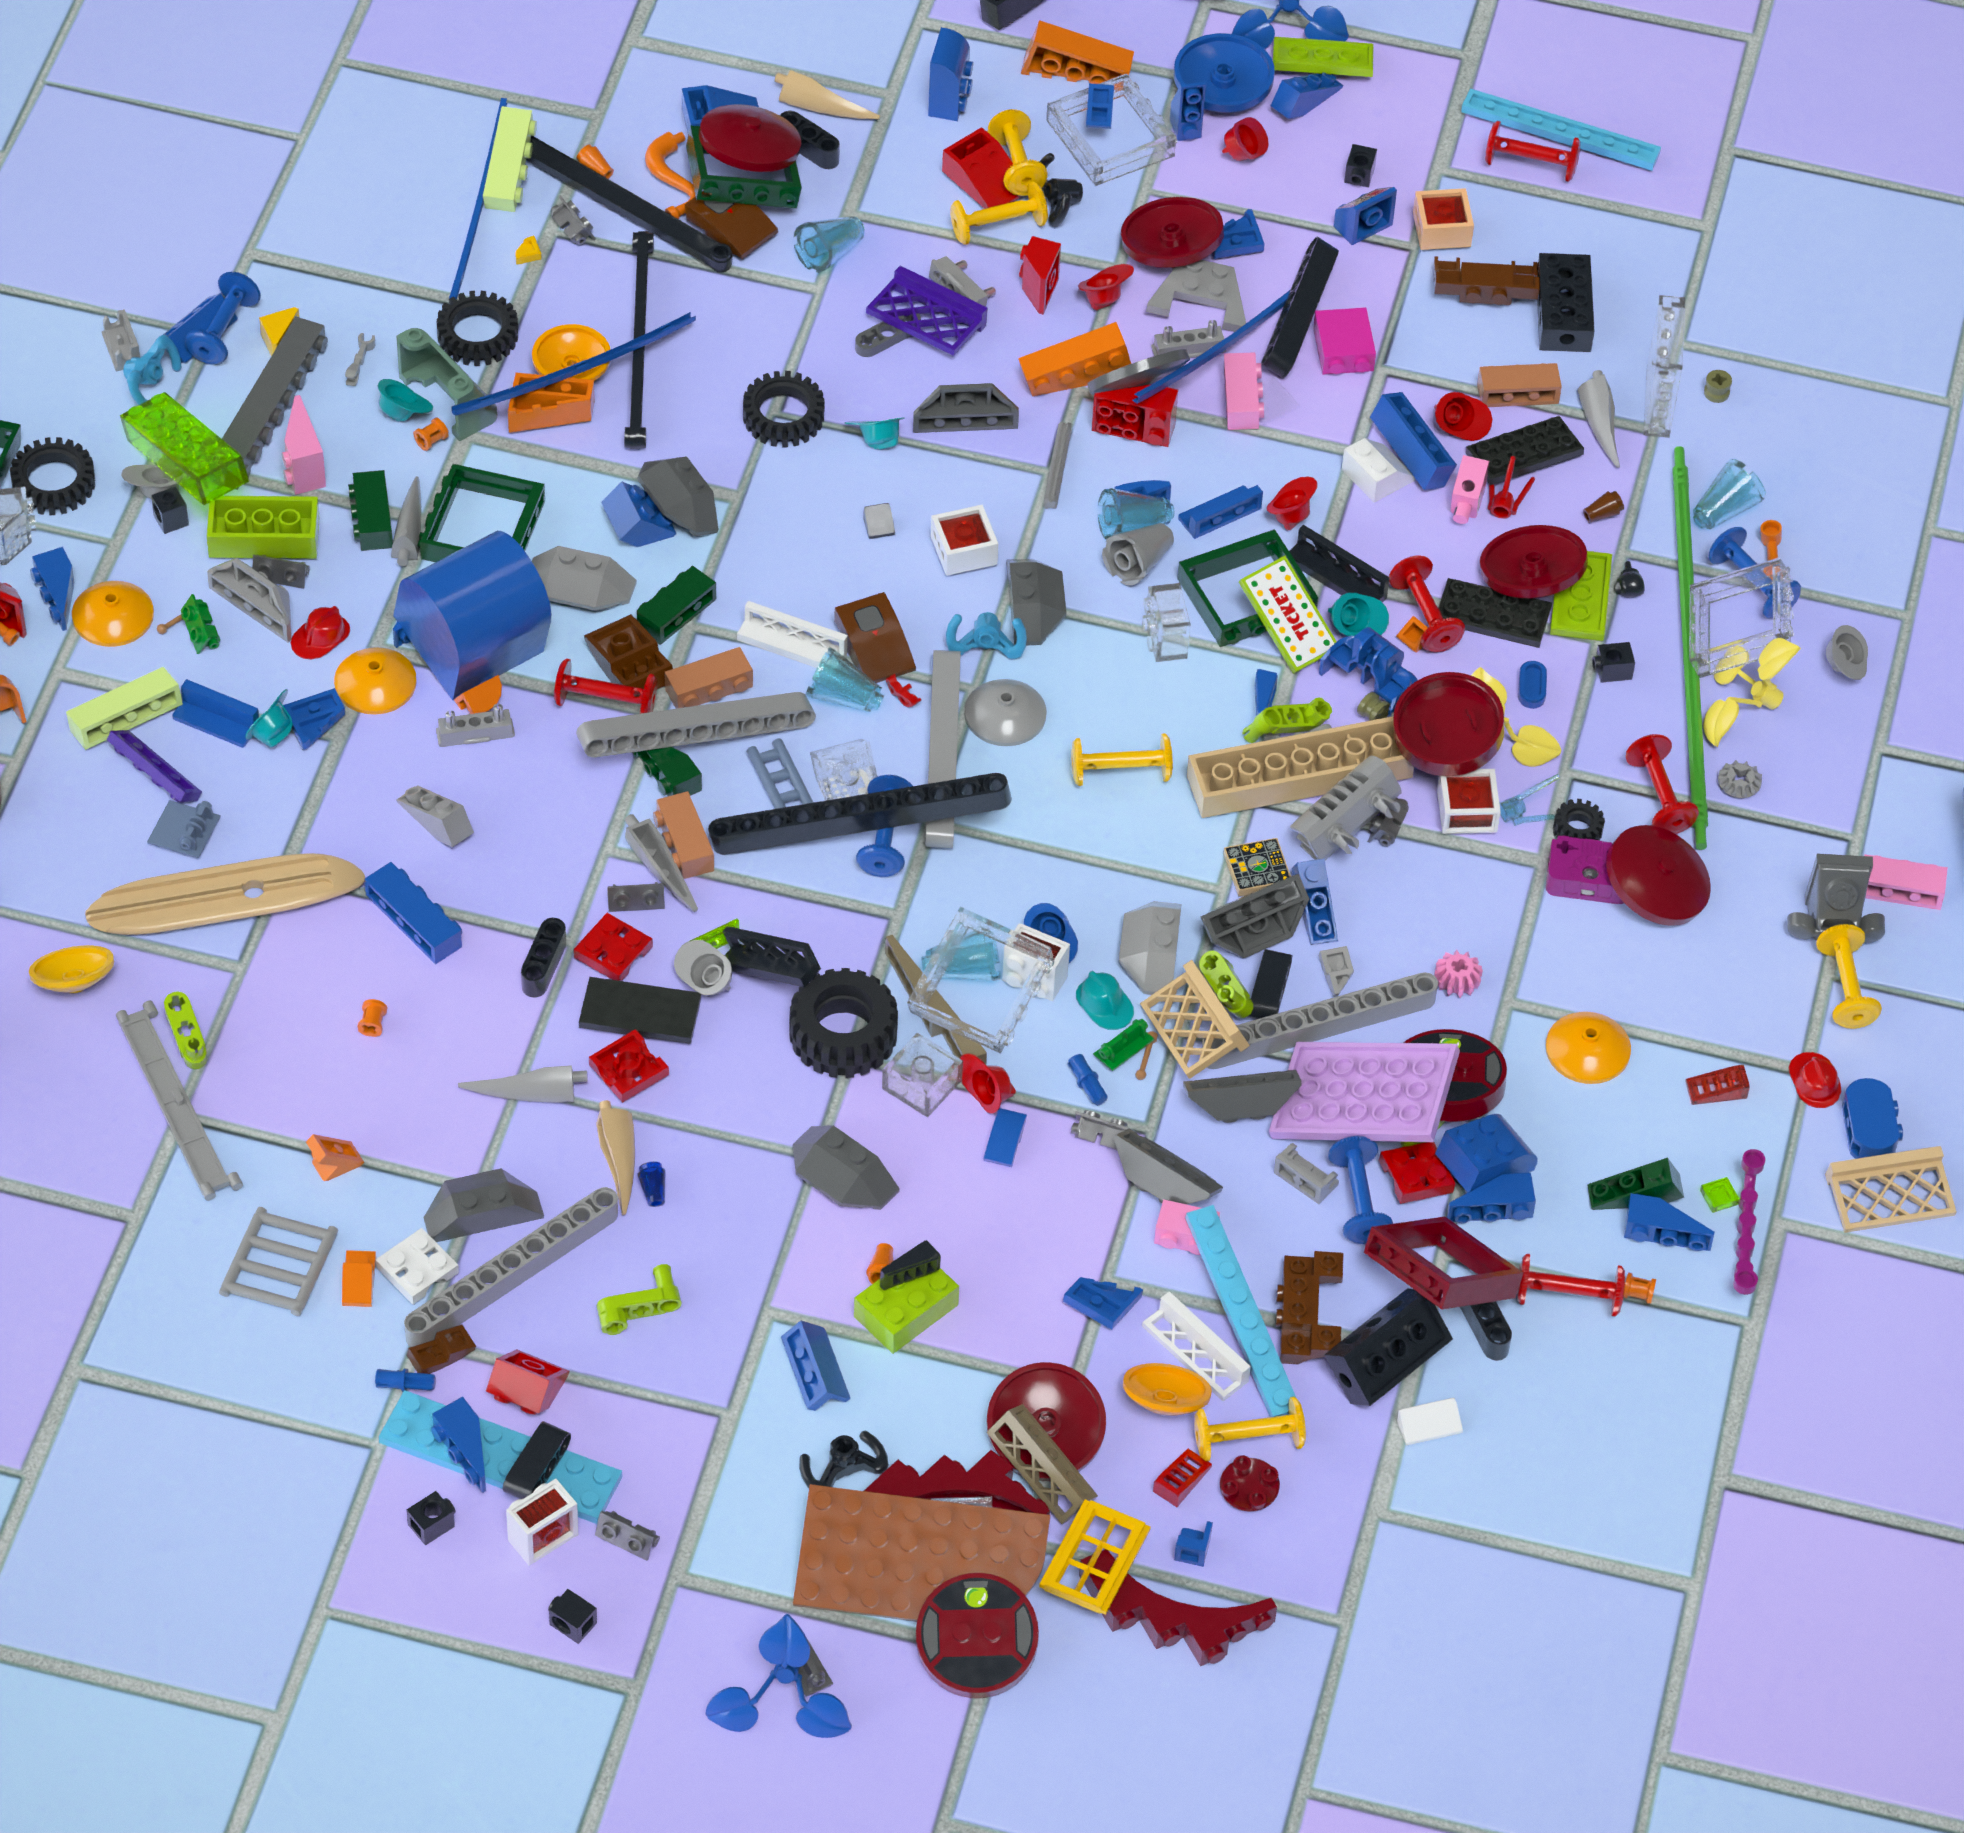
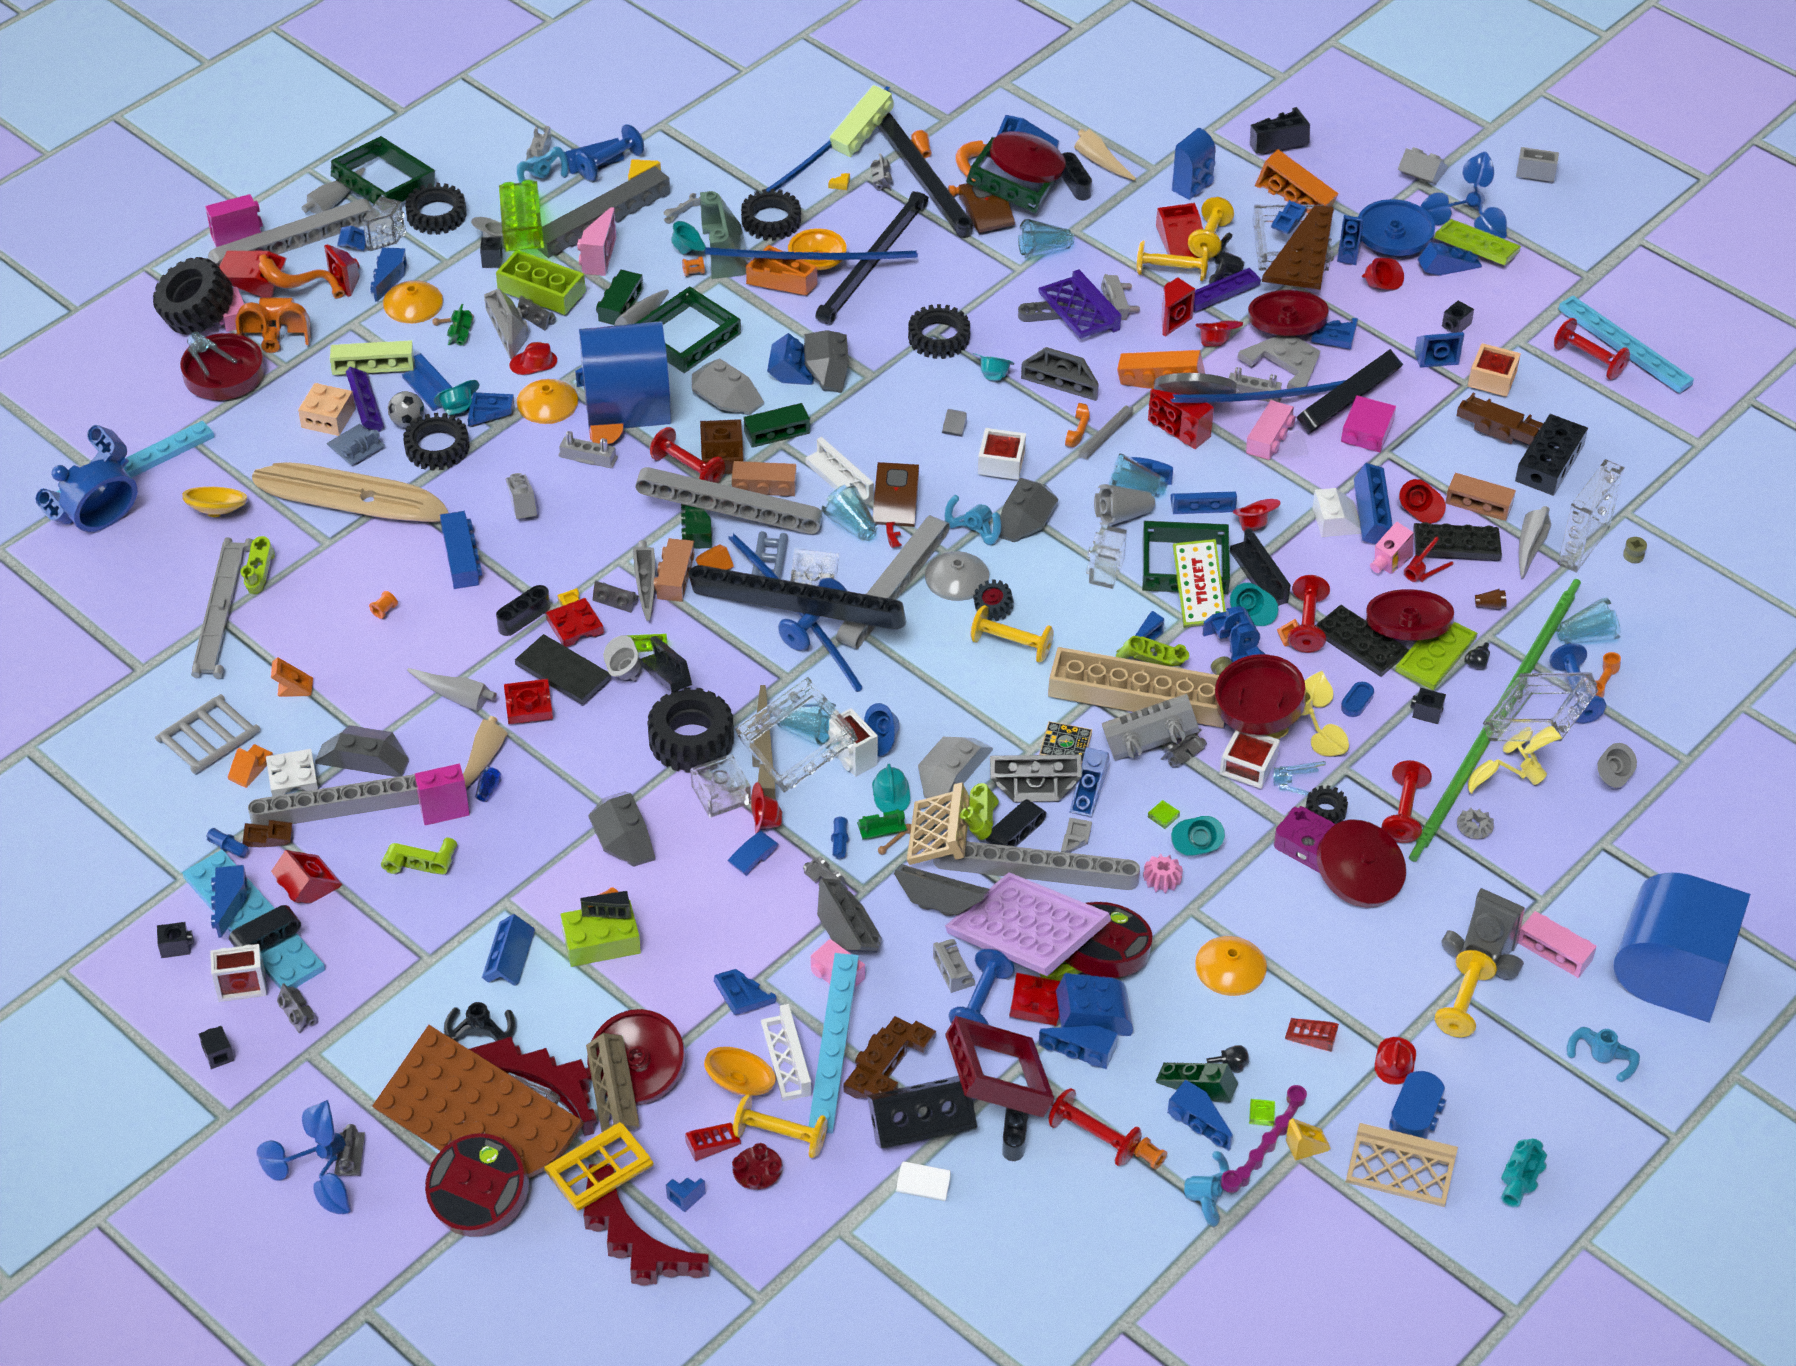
camera: 30 degrees right, 5 degrees down
none -> light nougat piece [298,383,355,436]
none -> light grey piece [387,391,425,428]
none -> black tyre [403,413,469,471]
none -> dark pink brick [414,763,470,826]
none -> yellow tile [557,588,579,606]
none -> orange brick [695,544,734,570]
none -> blue piece [728,533,862,692]
none -> black wheel [973,579,1014,621]
none -> orange bar [1065,403,1090,447]
none -> clear neon green tile [1148,800,1180,829]
none -> teal piece [1171,816,1225,856]
none -> dark azure piece [1184,1151,1230,1227]
none -> dark purple plate [1193,268,1261,311]
none -> black piece [1206,1045,1250,1073]
none -> reddish brown wing [1261,205,1334,290]
none -> yellow slope [1286,1118,1331,1161]

